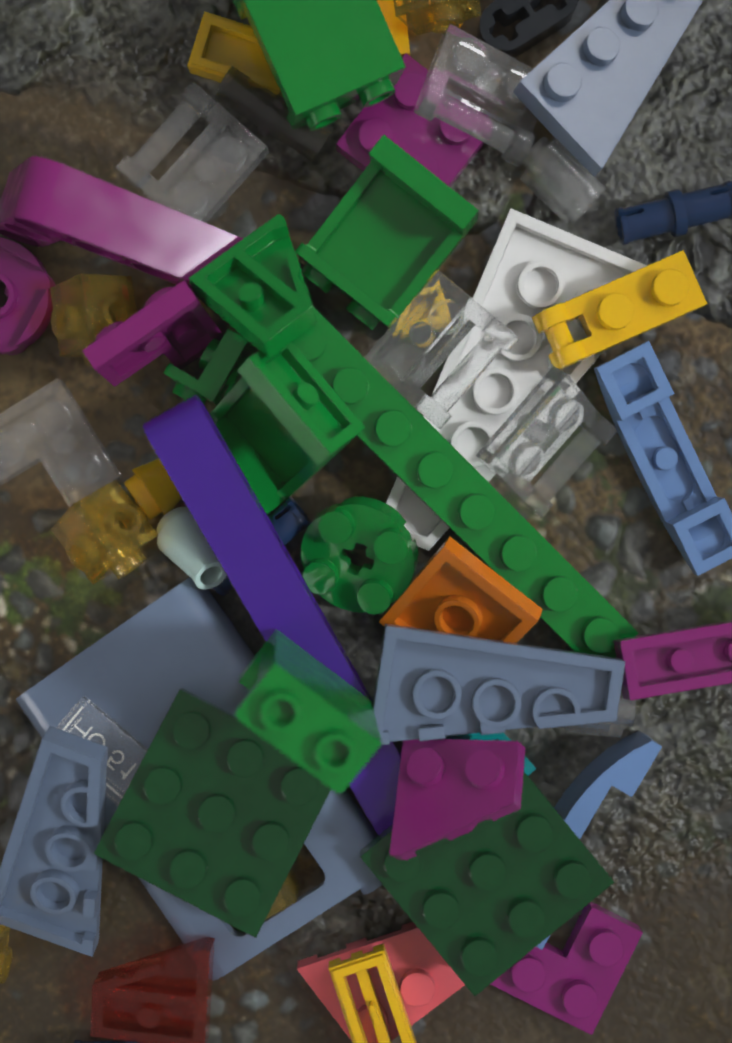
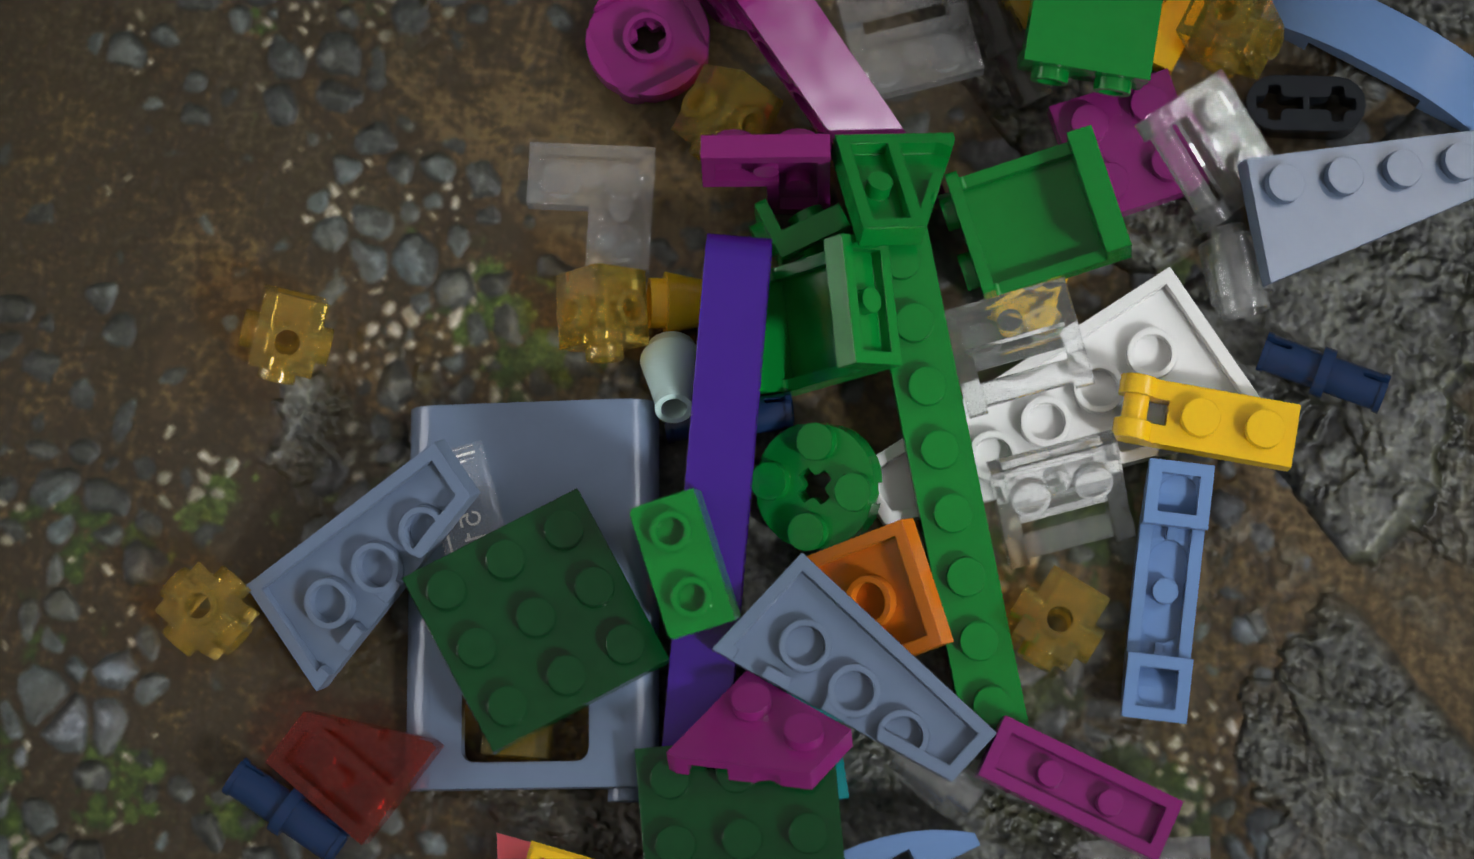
camera: 40 degrees right, 10 degrees down
none -> clear yellow brick [1007,565,1110,673]

